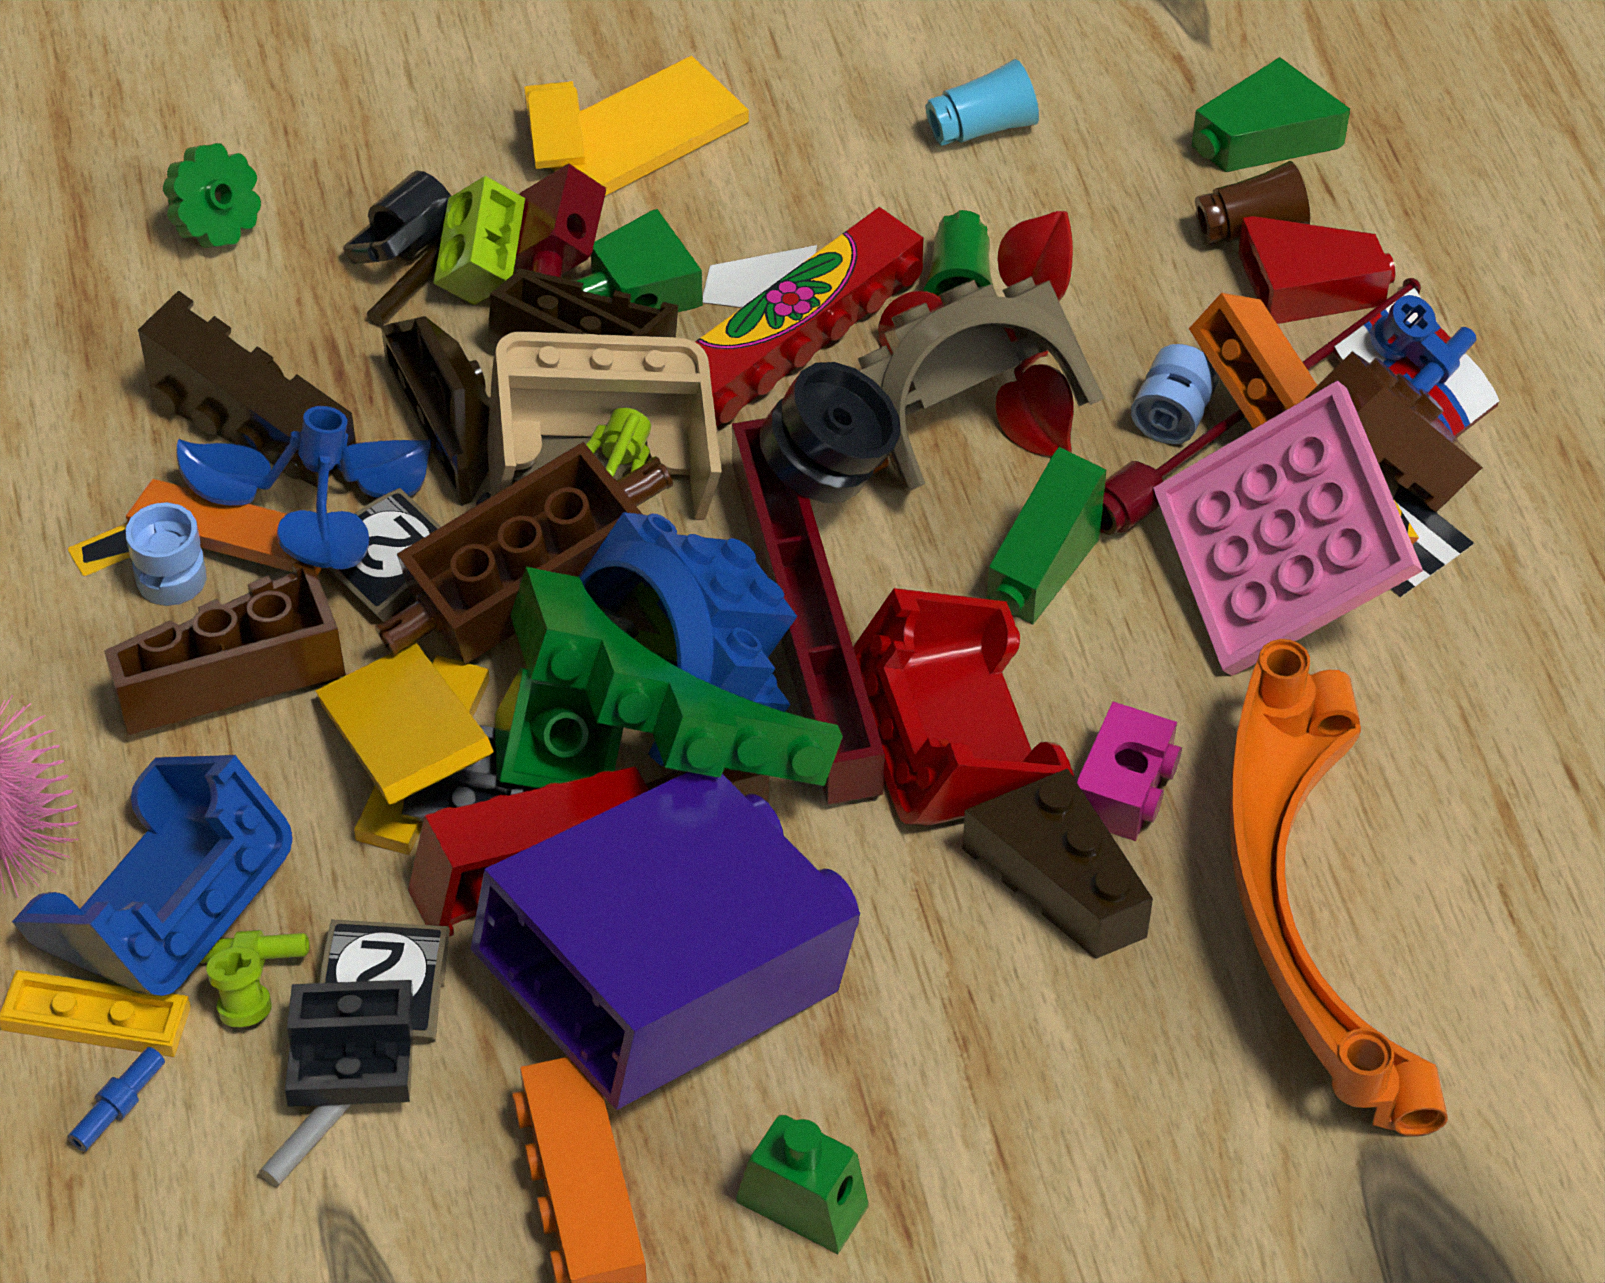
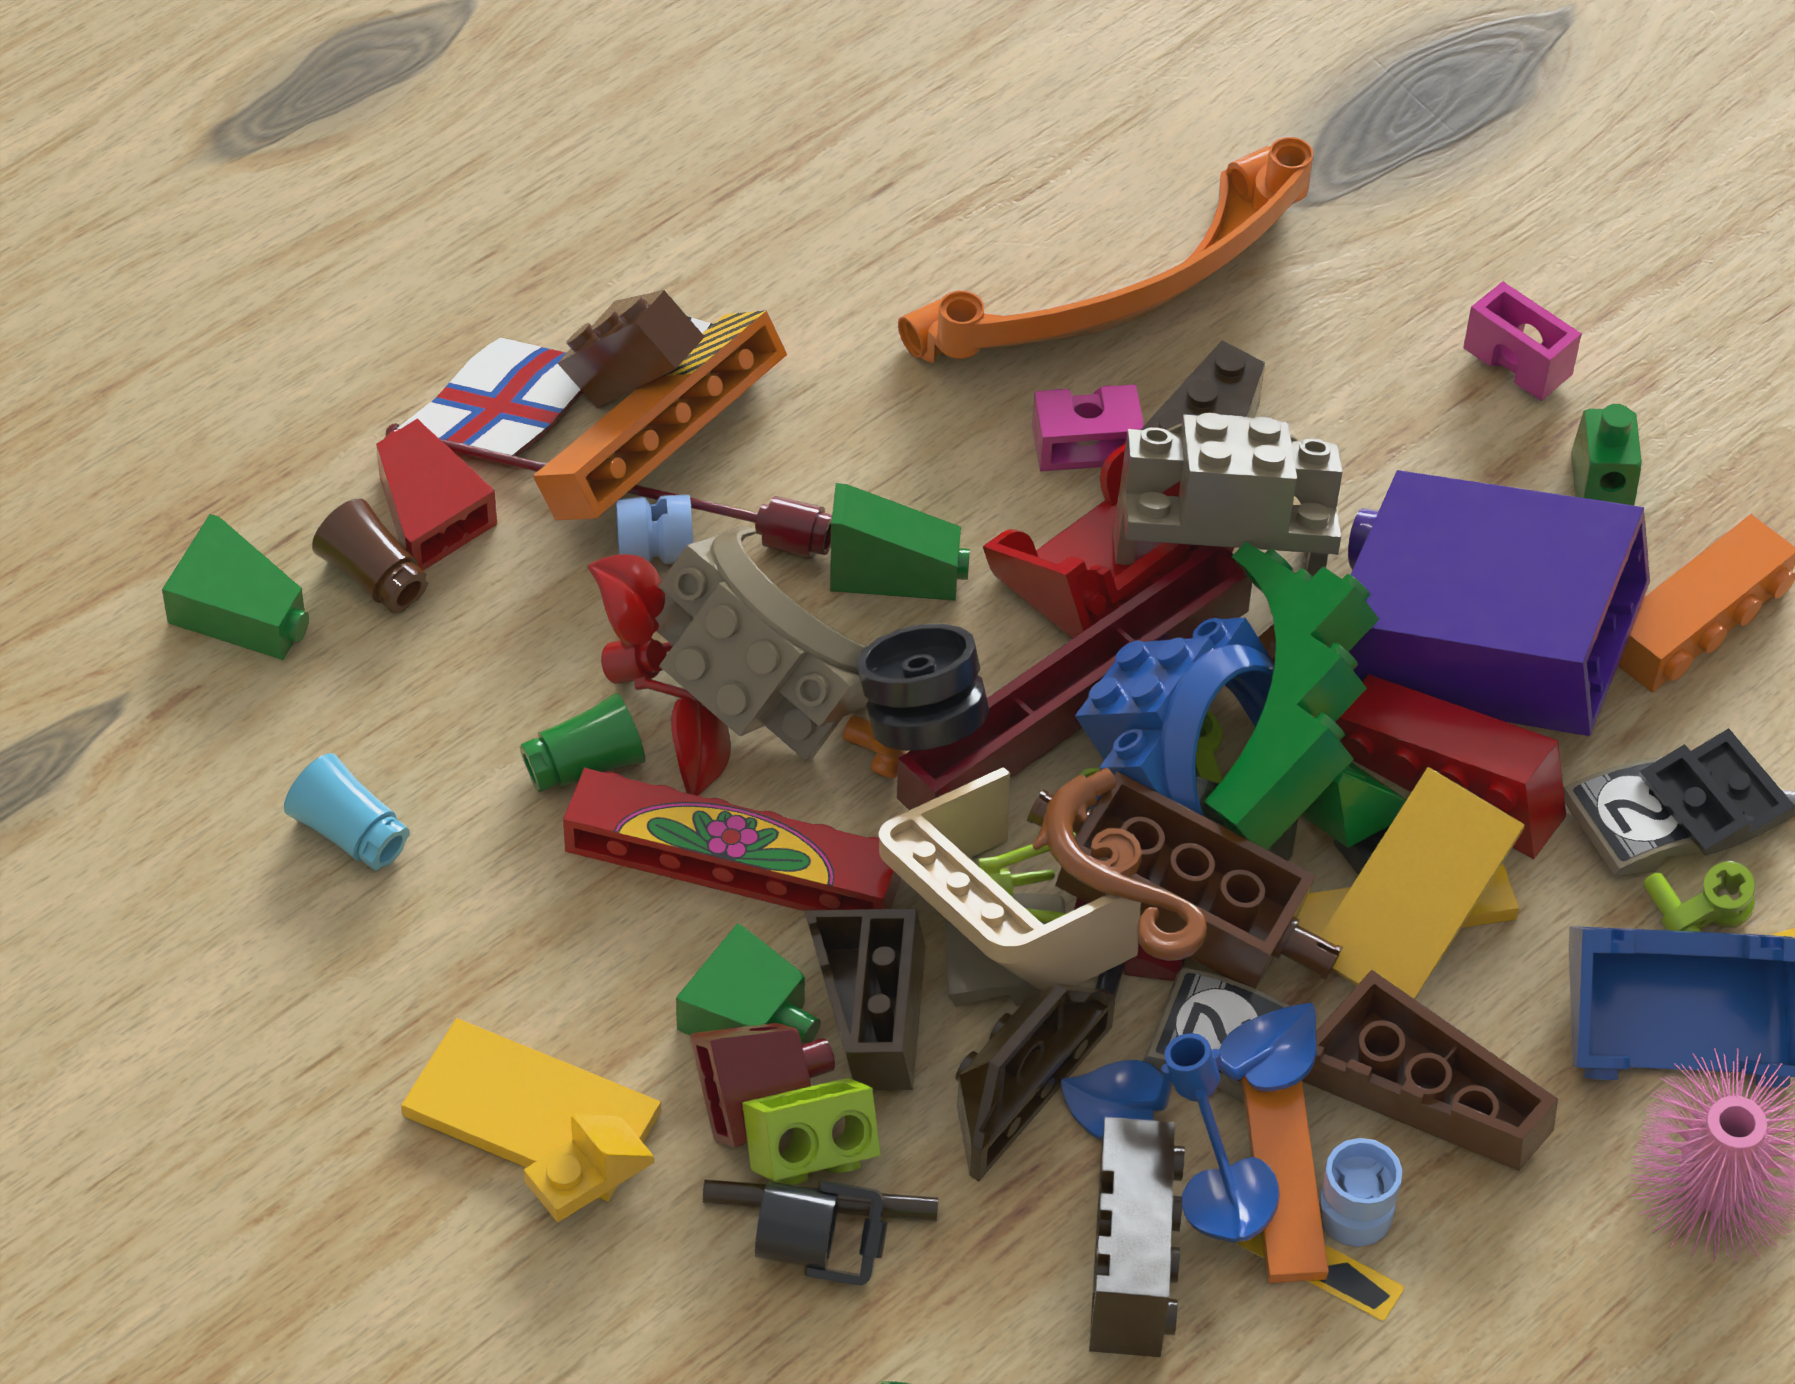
camera: 120 degrees left, 0 degrees up
white sticker [703,245,817,308] -> none
bright pink plate [1153,381,1423,676] -> none
blue piece [1370,295,1476,393] -> none
none -> dark orange plant [1032,768,1207,961]
none -> dark tan piece [1113,413,1343,576]
none -> dark pink brick [1463,281,1582,401]

